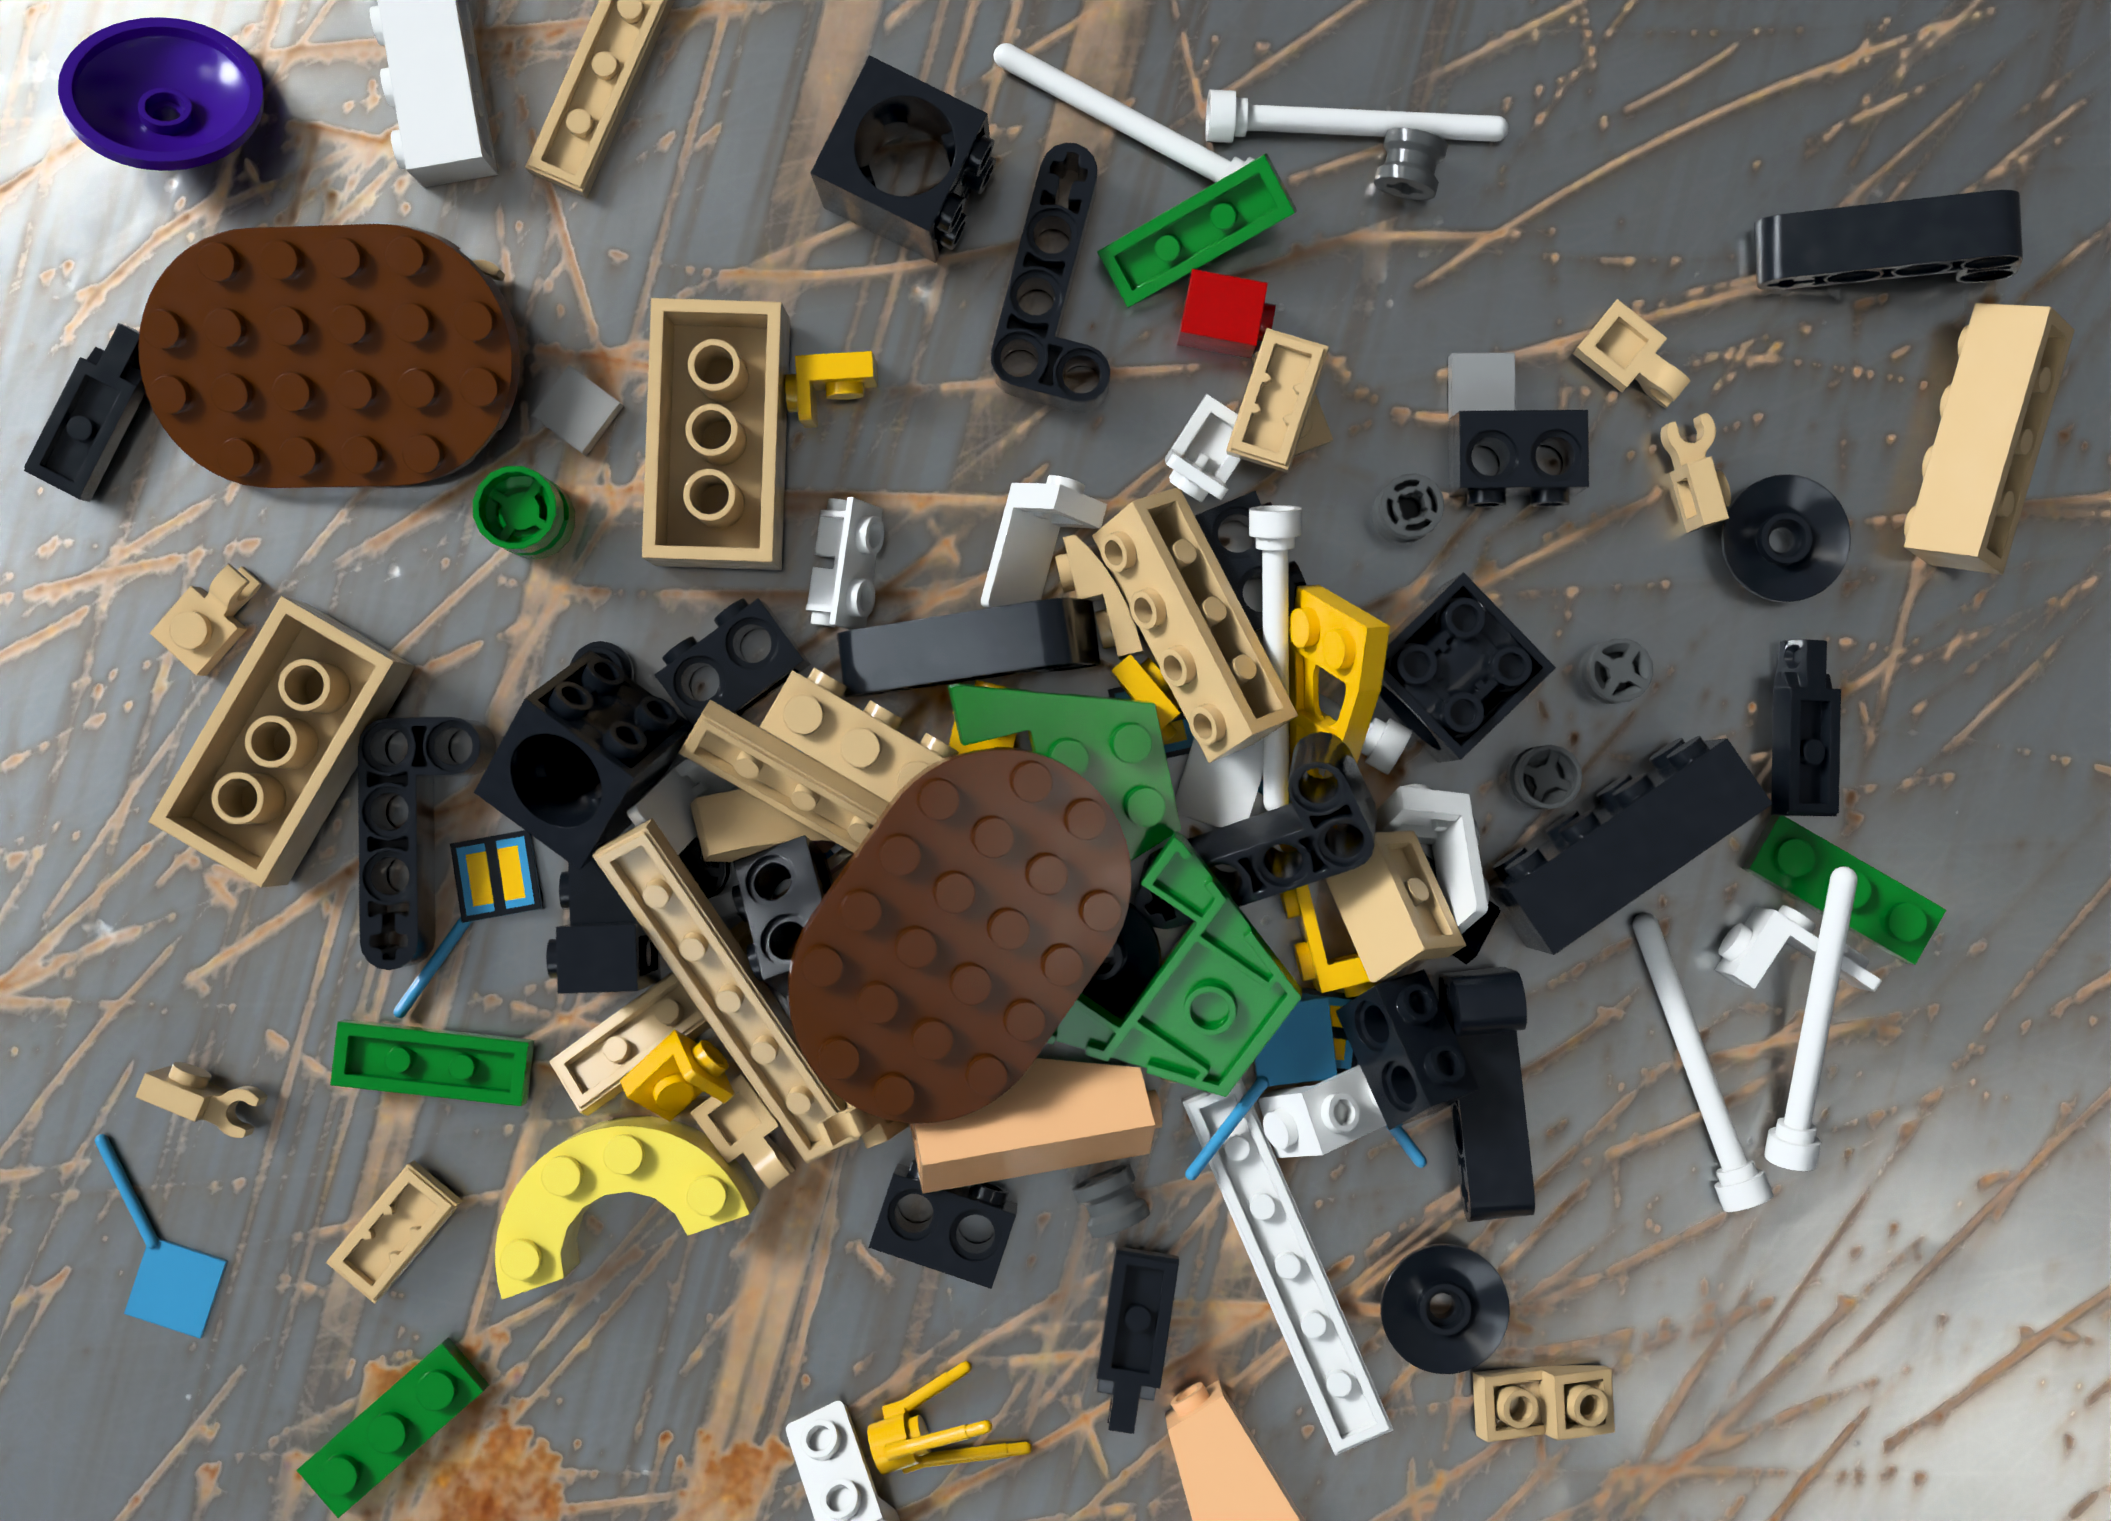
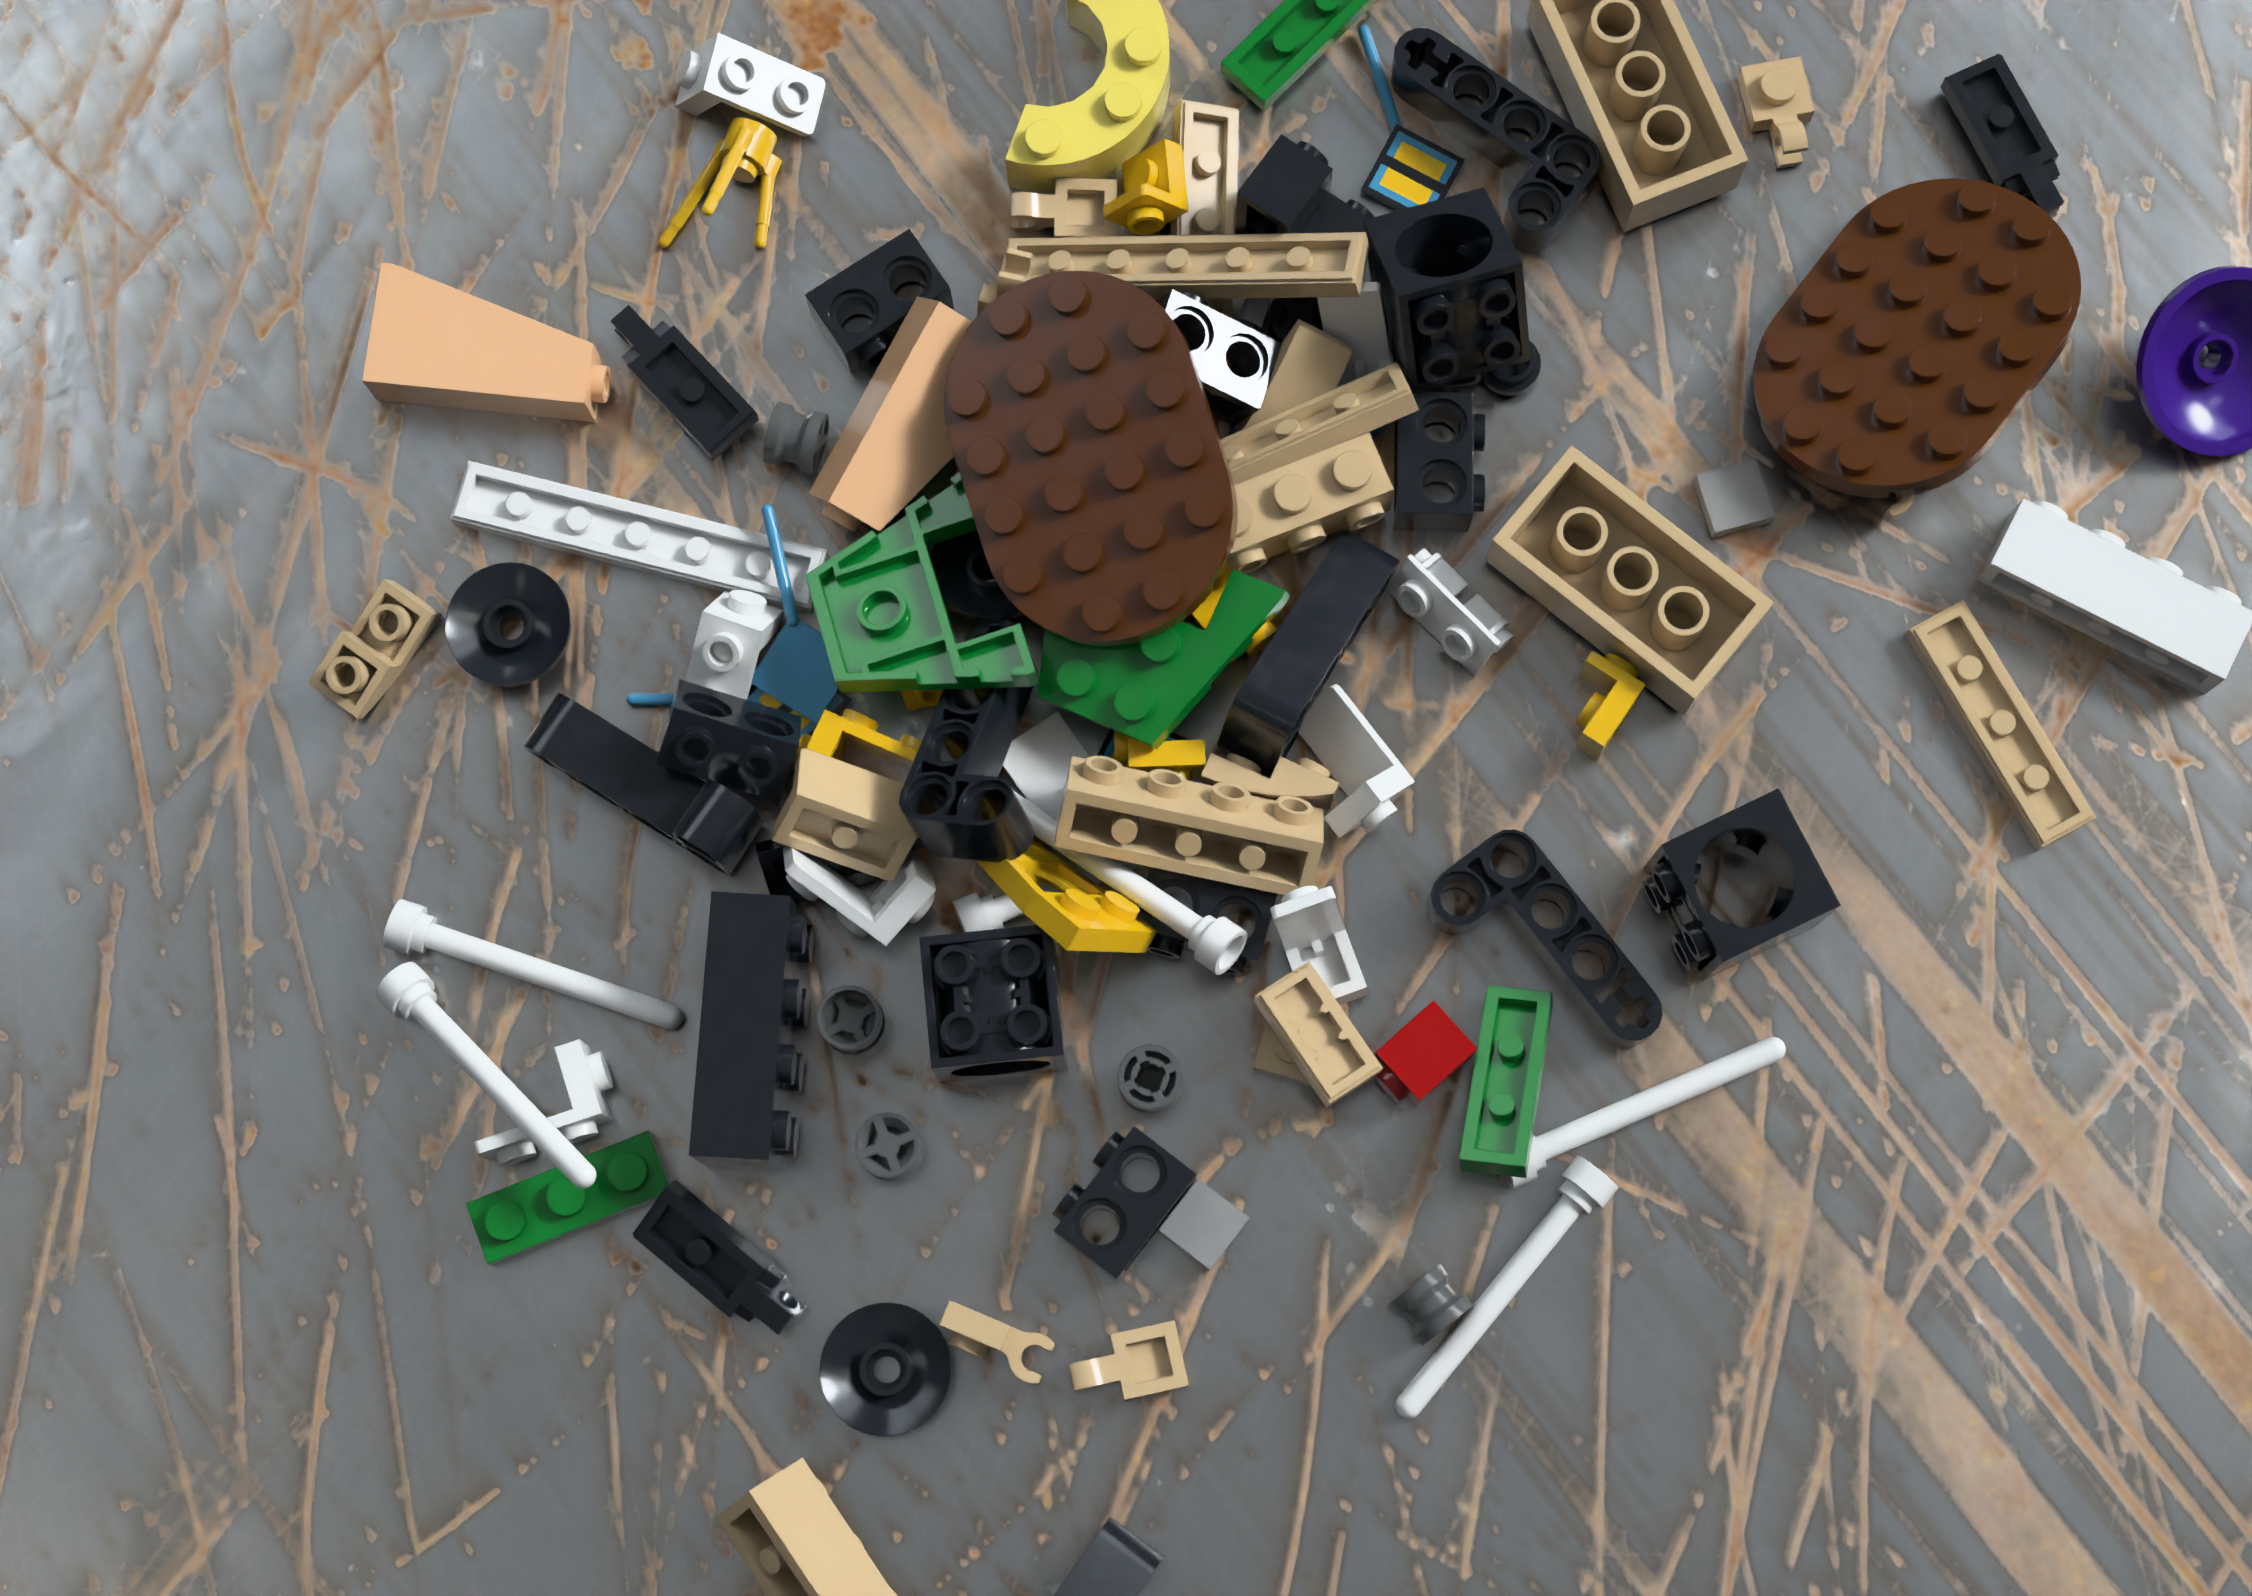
camera: 130 degrees right, 10 degrees down
green wheel [472,466,575,559] -> none

